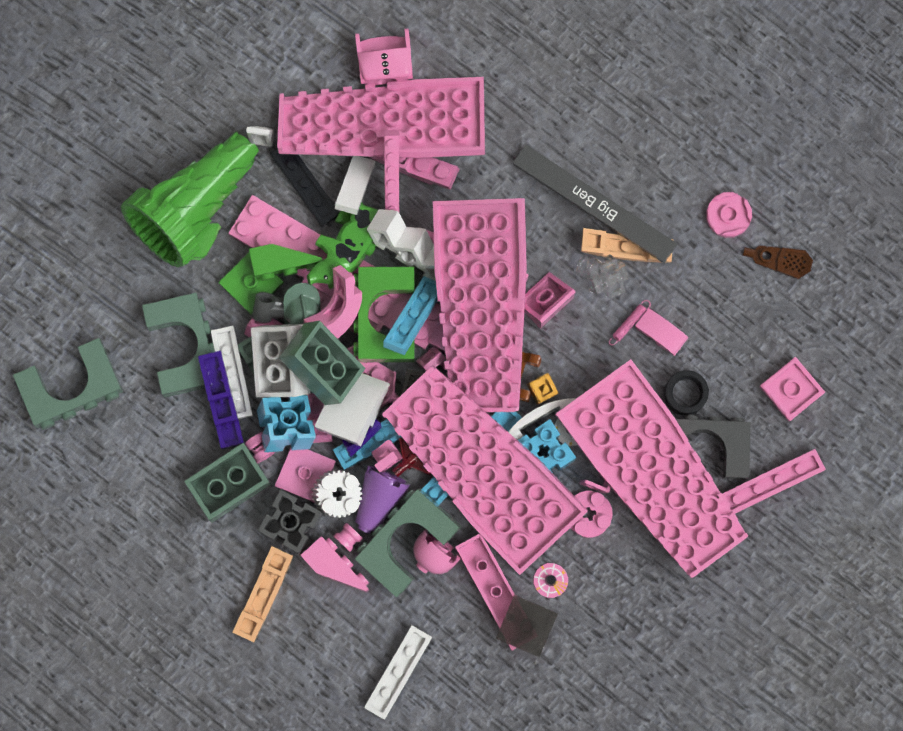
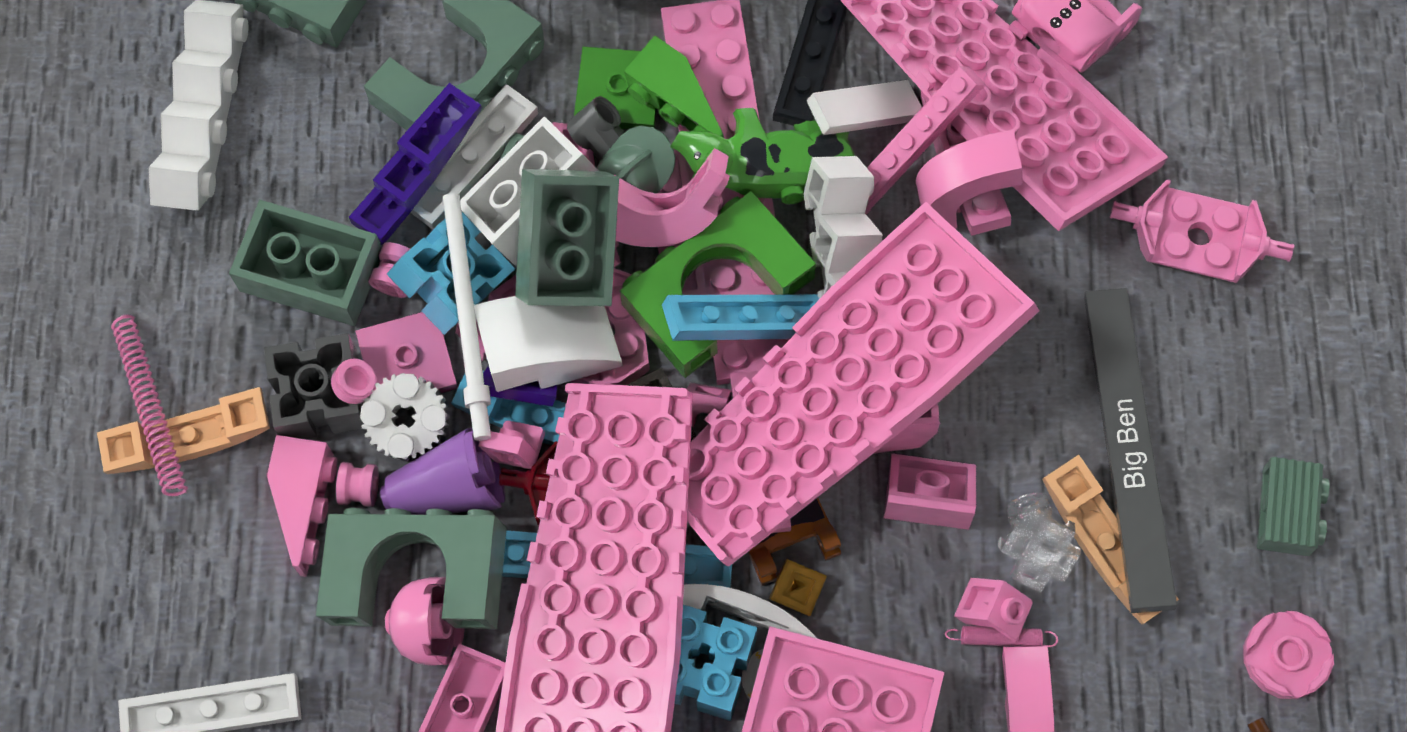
camera: 55 degrees right, 10 degrees down
none -> bright pink piece [111,315,188,497]
none -> white brick [149,0,249,211]
none -> bright pink tile [331,359,377,404]
none -> white bar [443,193,491,441]
none -> bright pink arch [916,129,1022,229]
none -> bright pink bracket [954,578,1033,639]
none -> bright pink plate [1110,180,1294,283]
none -> sand green brick [1257,457,1330,556]

